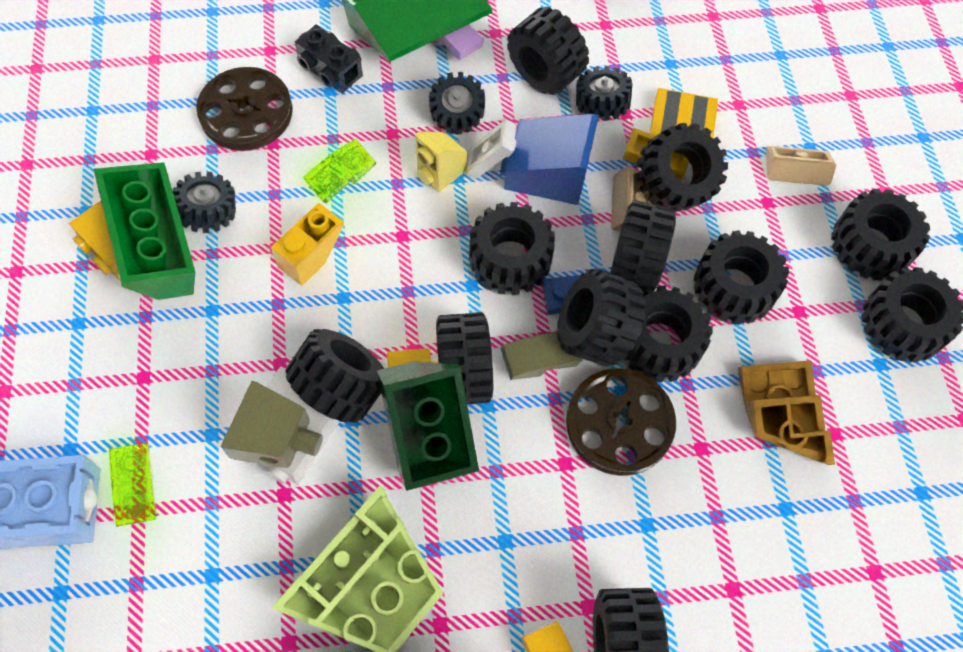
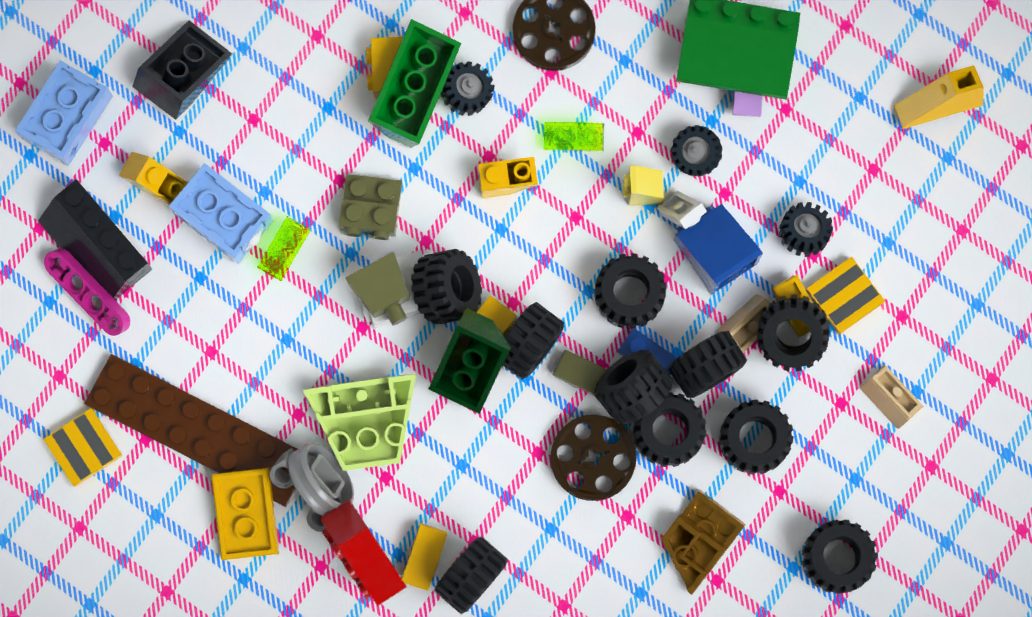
camera: 45 degrees right, 15 degrees up
black brick [294,24,363,94] -> none
black tyre [507,6,589,95] -> none
black tyre [831,189,931,281] -> none
none -> olive plate [339,174,403,240]

